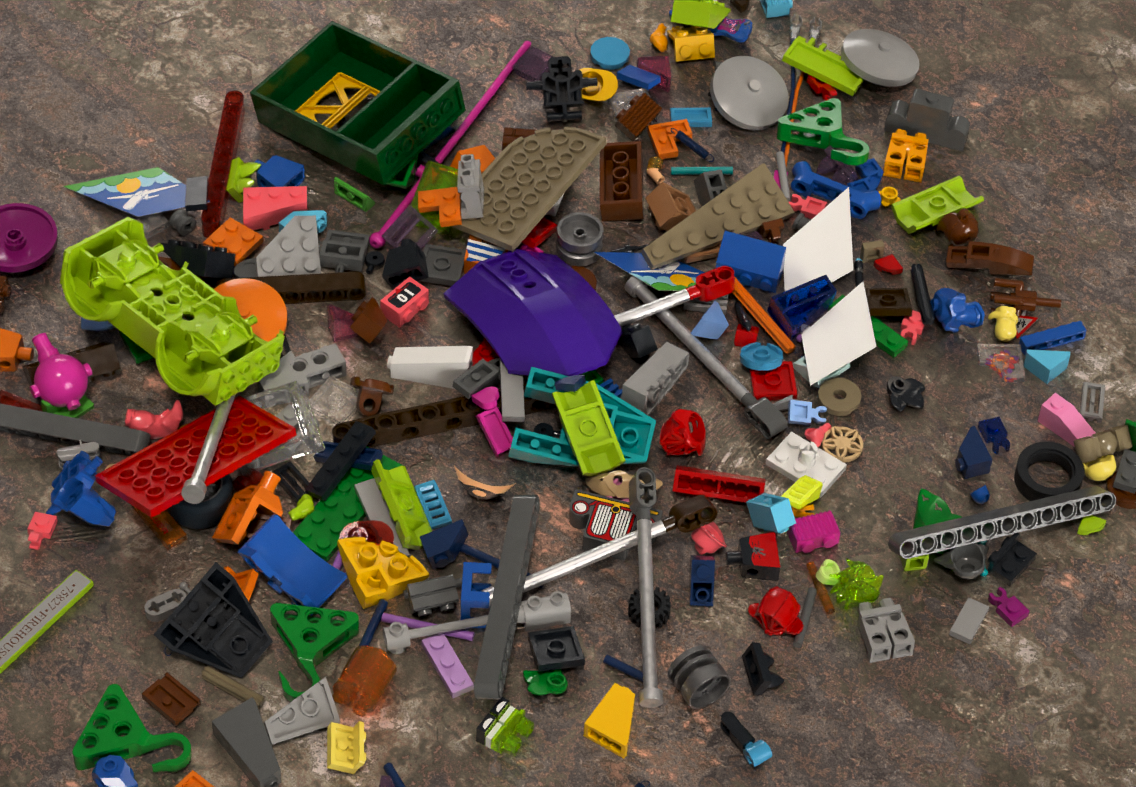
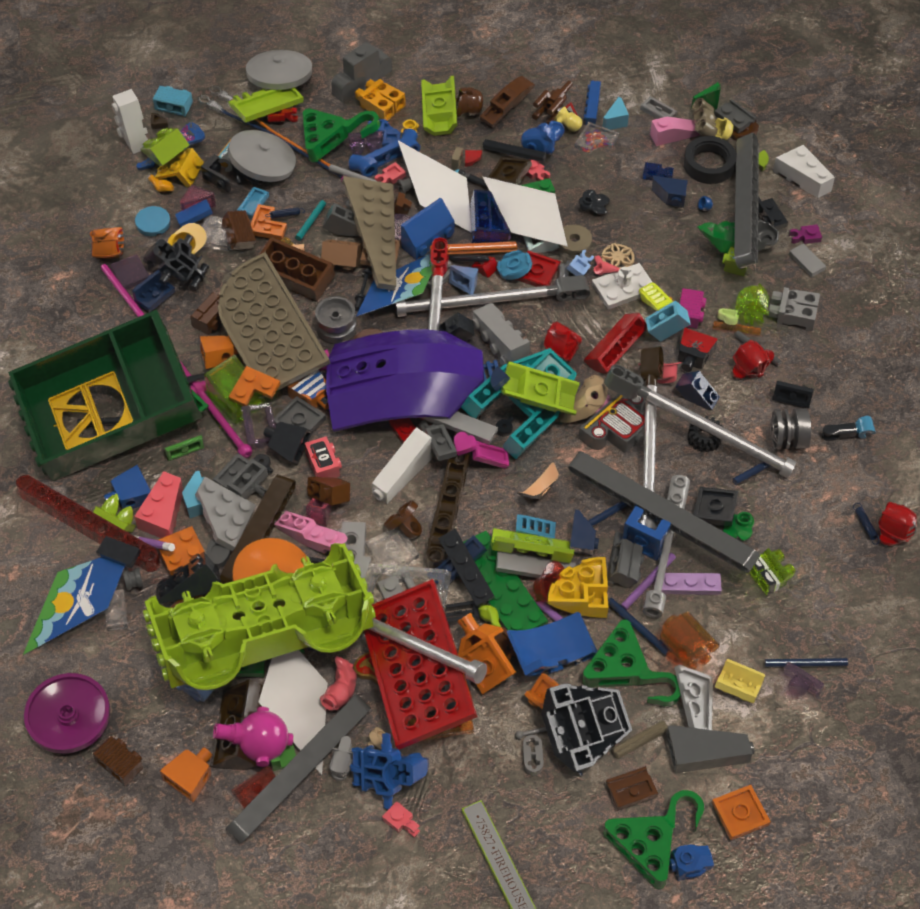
camera: 60 degrees left, 5 degrees up
light grey hips [457,154,484,219] -> none
yellow slope [583,683,635,759] -> none
none -> orange piece [90,227,125,259]
none -> medium lavender bar [131,535,175,551]
none -> dark blue bracket [132,270,176,313]
none -> black bracket [201,154,231,193]
none -> white sticker [258,650,328,775]
none -> bright pink slope [274,511,348,554]
none -> white wedge [773,145,835,198]

